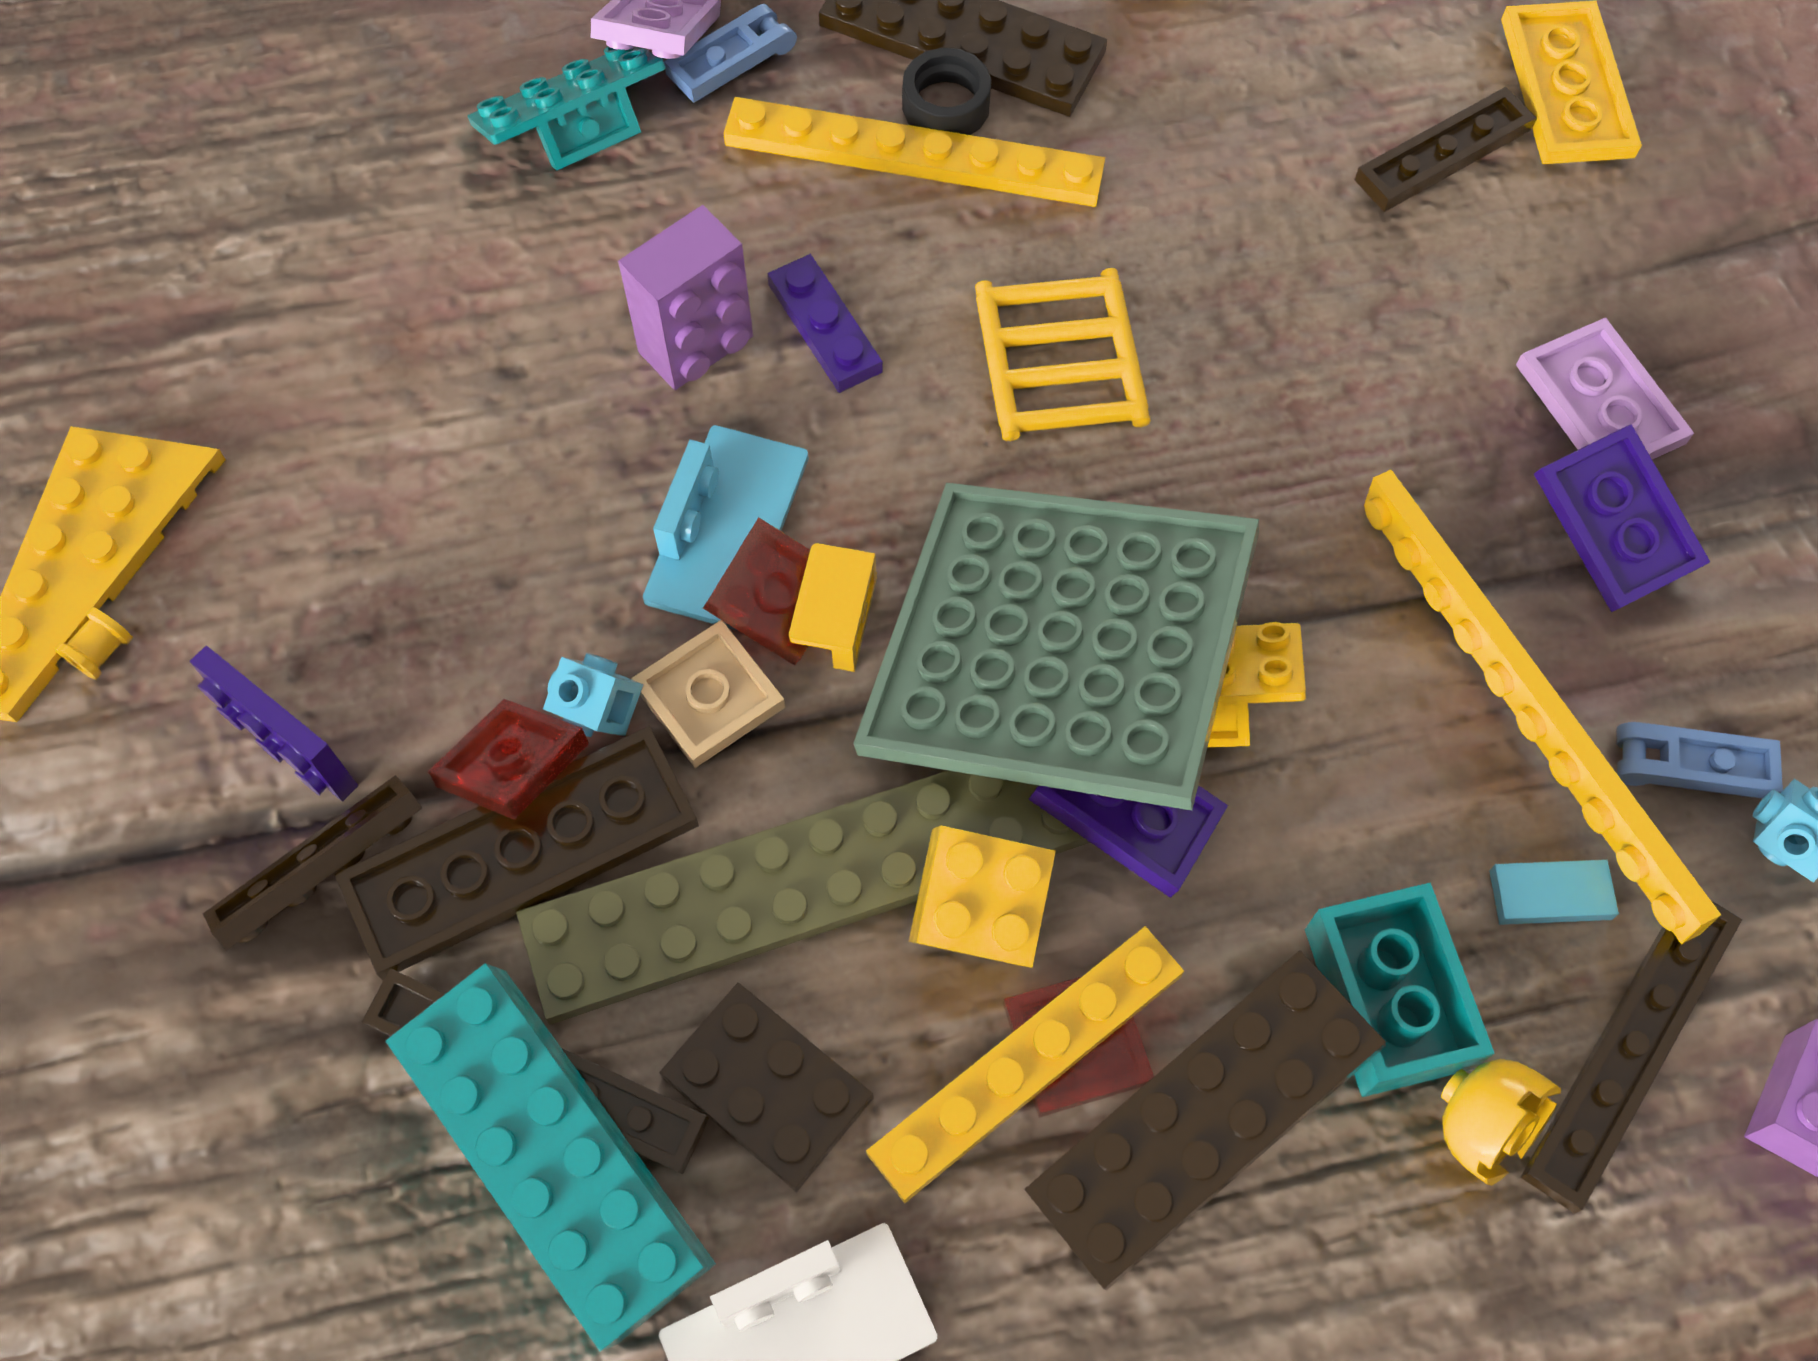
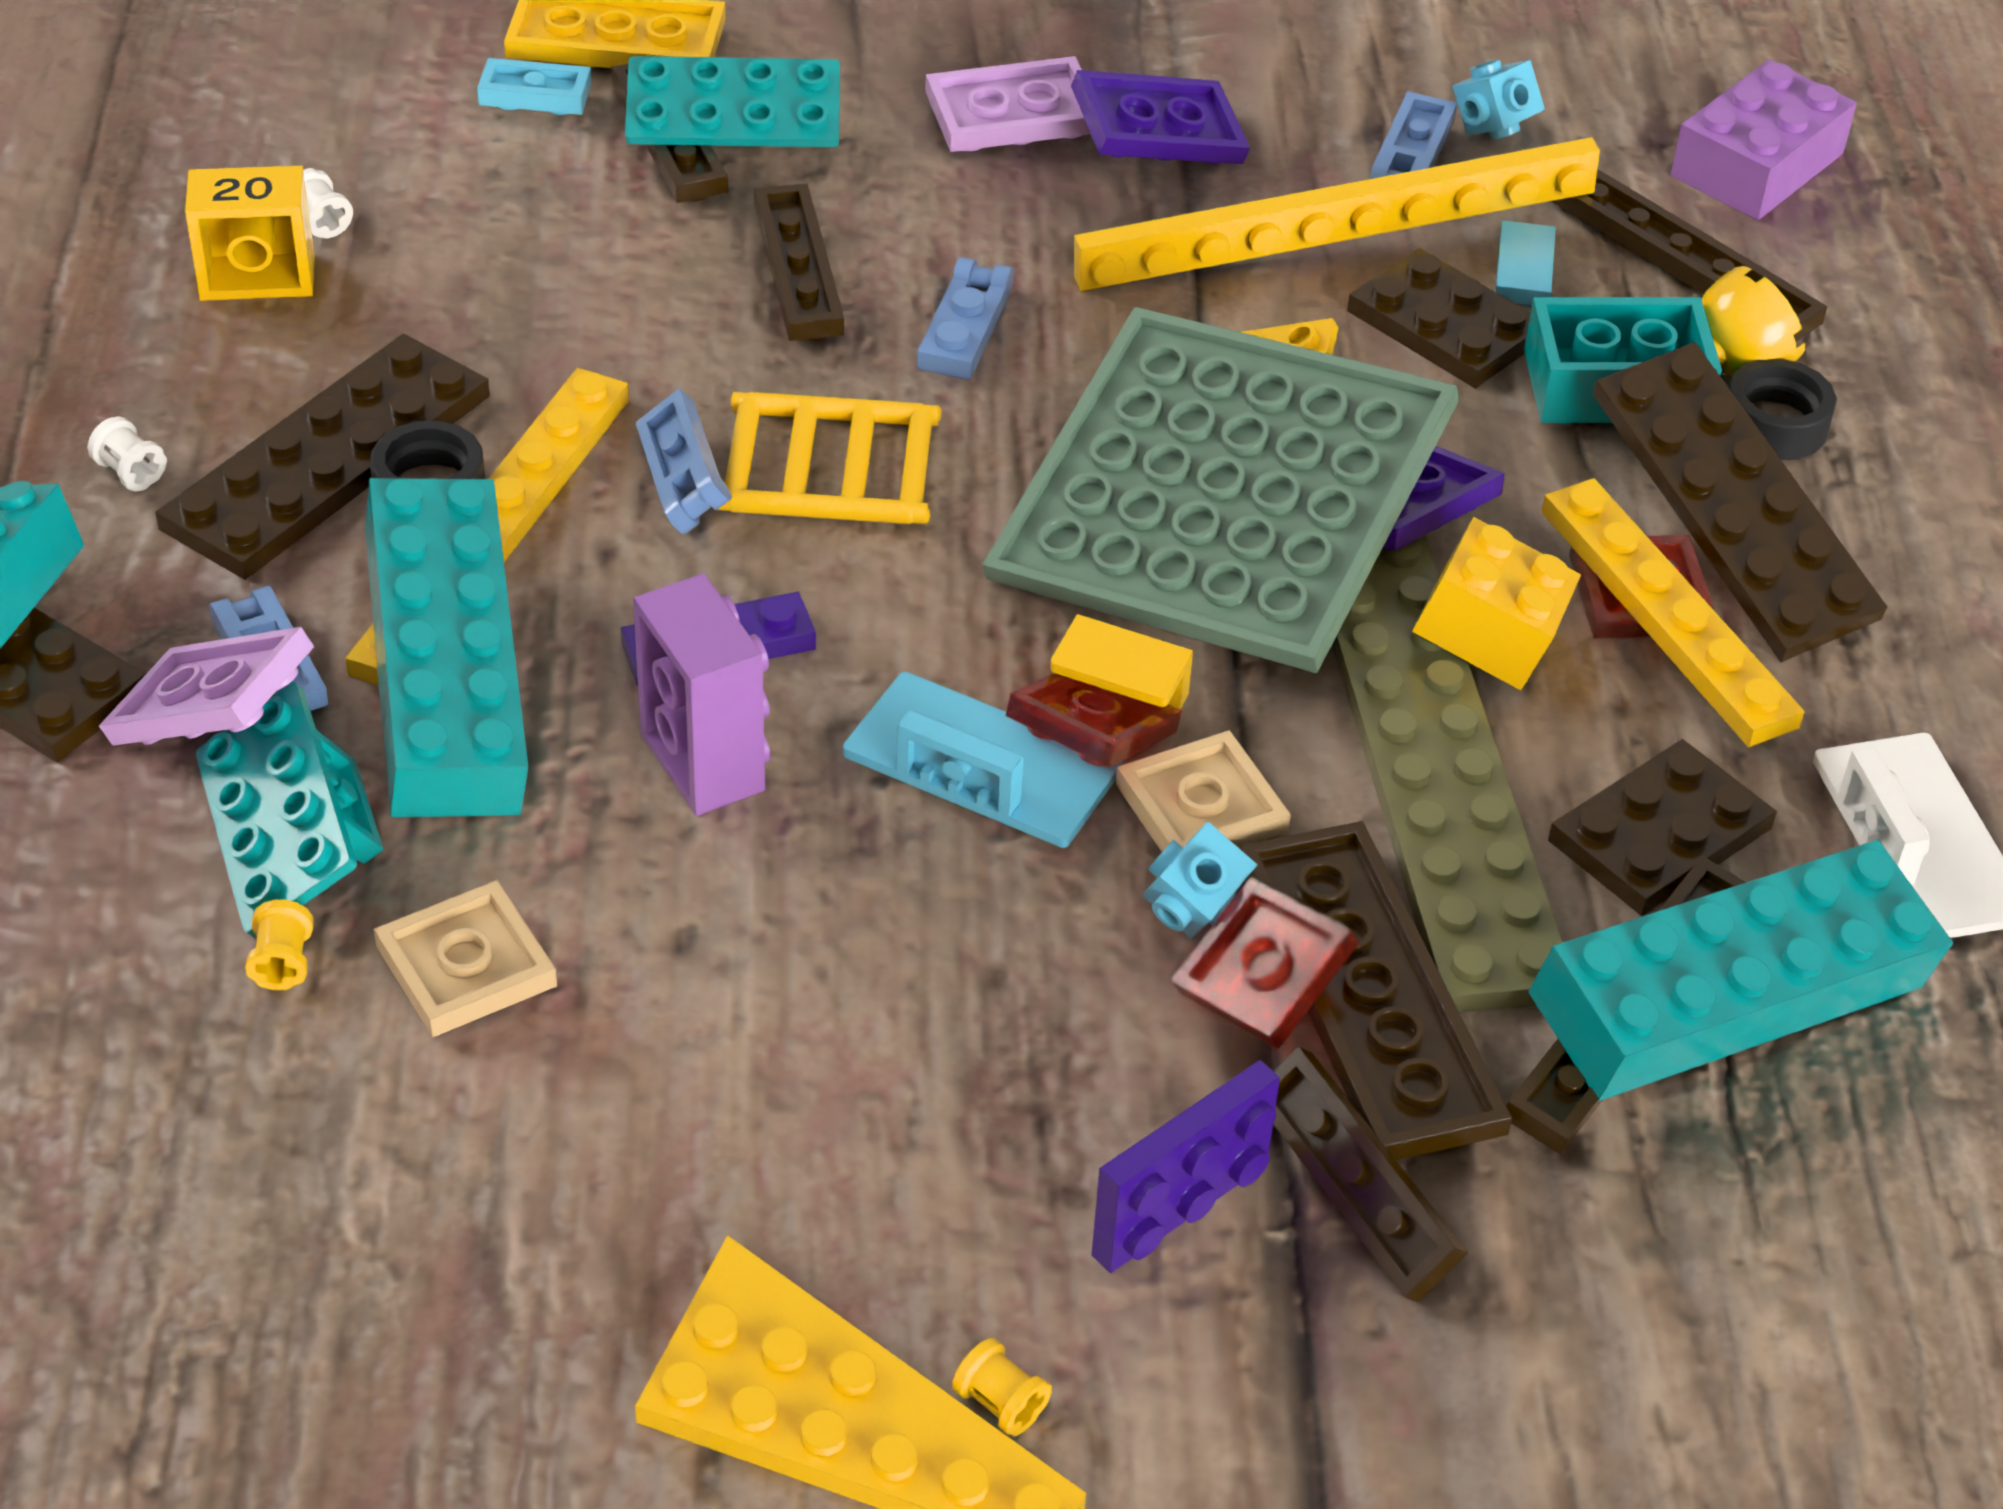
camera: 80 degrees left, 20 degrees down
none -> yellow bush [245,900,314,990]
none -> teal brick [365,478,528,817]
none -> tan plate [374,880,557,1038]
none -> medium azure plate [477,58,592,115]
none -> teal bracket [625,56,840,147]
none -> medium blue plate [635,388,732,534]
none -> dark brown plate [754,183,844,341]
none -> medium blue plate [917,256,1014,380]
none -> dark brown plate [1347,248,1531,389]
none -> black tyre [1728,359,1837,460]

